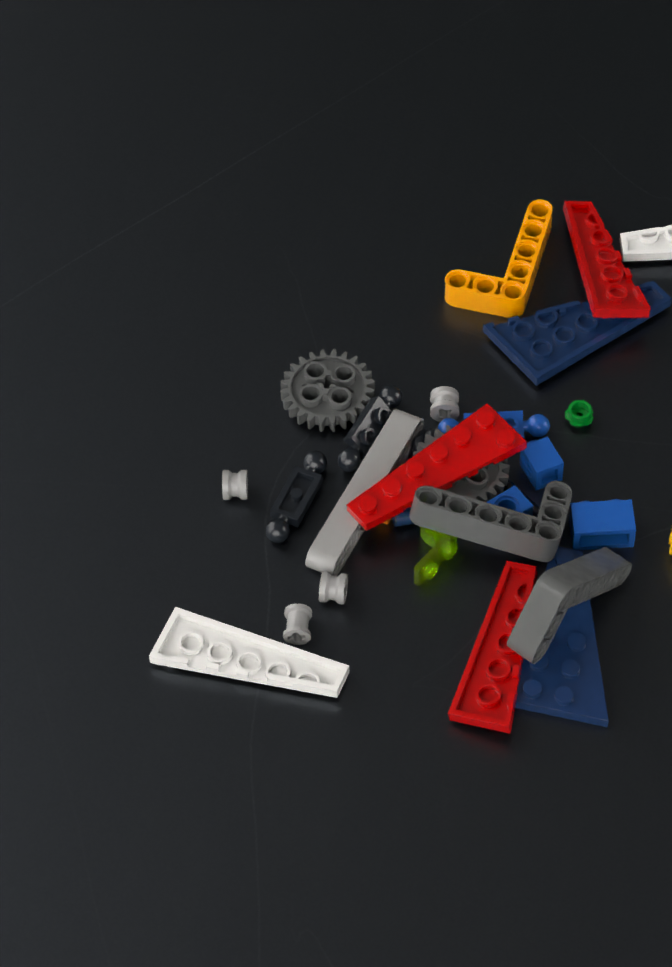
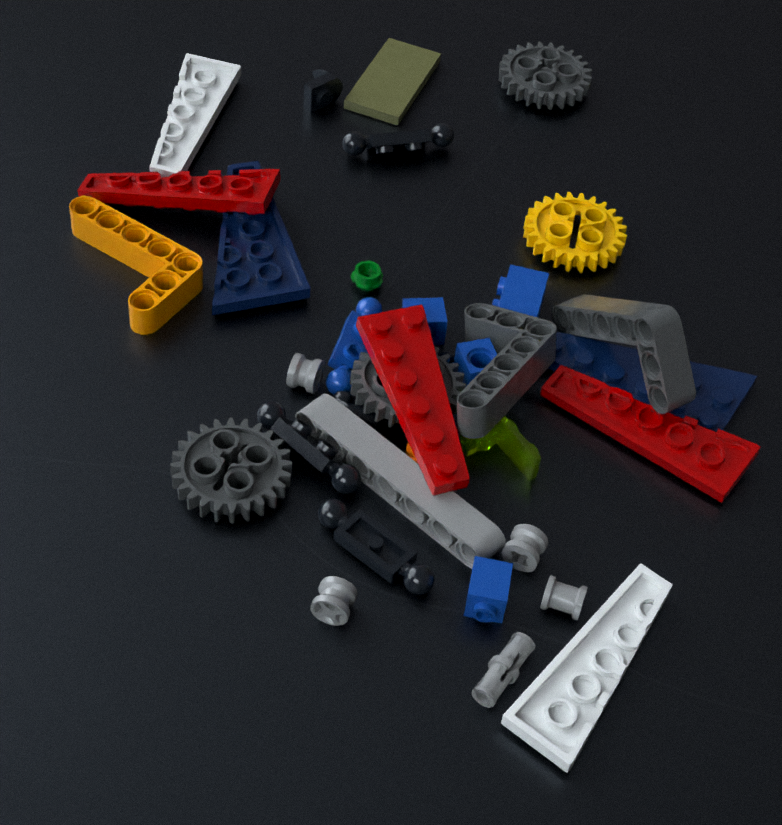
camera: 80 degrees left, 5 degrees down
none -> blue brick [464,556,513,624]
none -> light grey pin [471,632,535,708]

